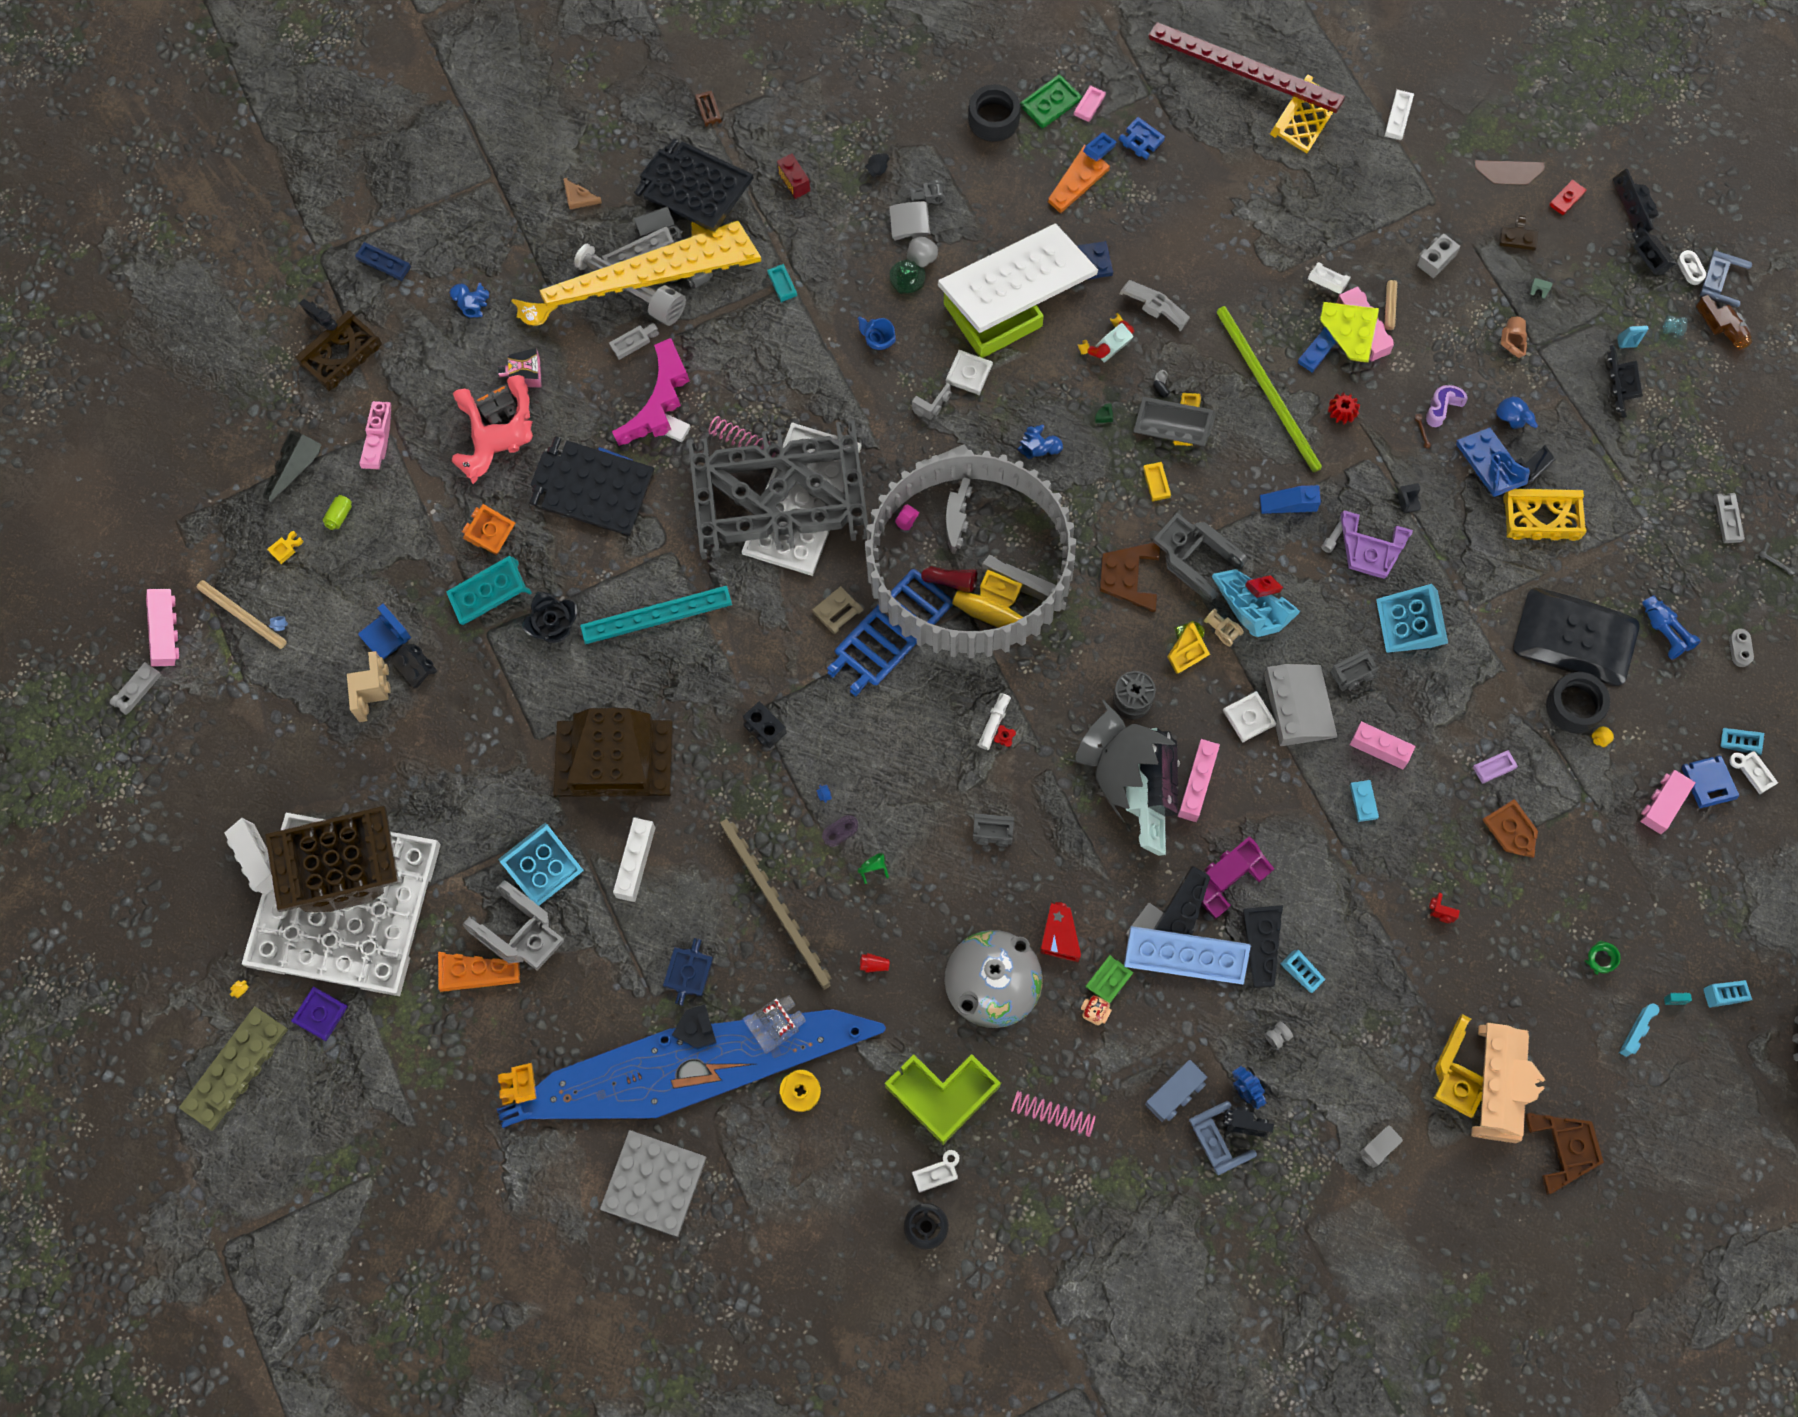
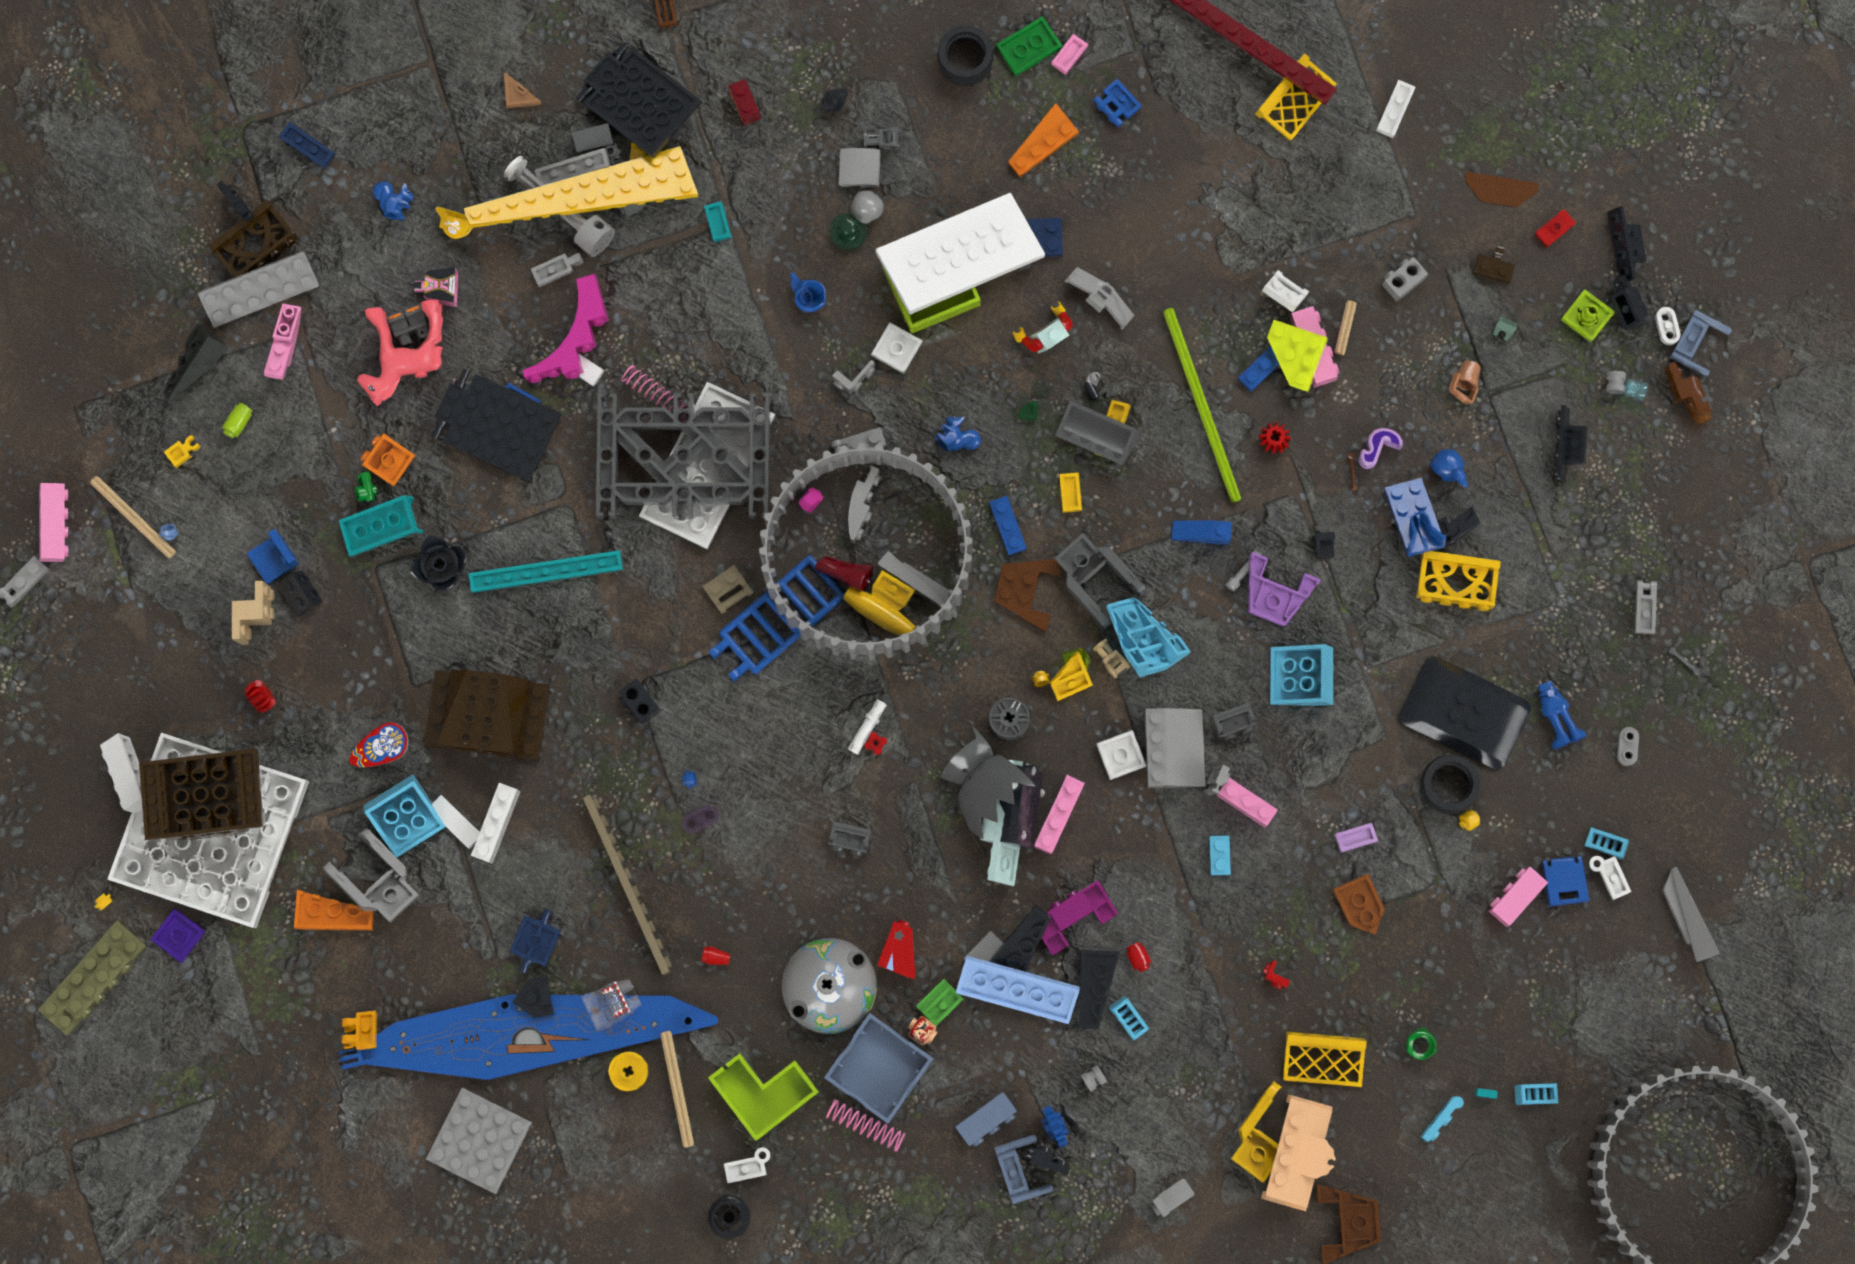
camera: 10 degrees right, 10 degrees up
green piece [858,853,889,884] -> none
blue plate [1083,132,1116,161] -> none
red plate [1244,575,1283,598] -> none
medium azure slope [1617,326,1648,348] -> none
none -> light grey plate [198,250,319,328]
none -> red gear [244,680,276,713]
none -> shield [349,722,409,767]
none -> green plate [355,472,377,503]
none -> white tile [428,795,480,849]
none -> tan axle [660,1031,694,1148]
none -> sand blue tile [824,1013,934,1124]
none -> blue plate [989,496,1027,556]
none -> yellow plate [1031,671,1050,687]
none -> red brick [1126,942,1152,972]
none -> light grey plate [1203,765,1230,795]
none -> yellow fence [1283,1032,1367,1087]
none -> lime plate [1561,289,1615,342]
none -> light grey wheel [1606,371,1626,394]

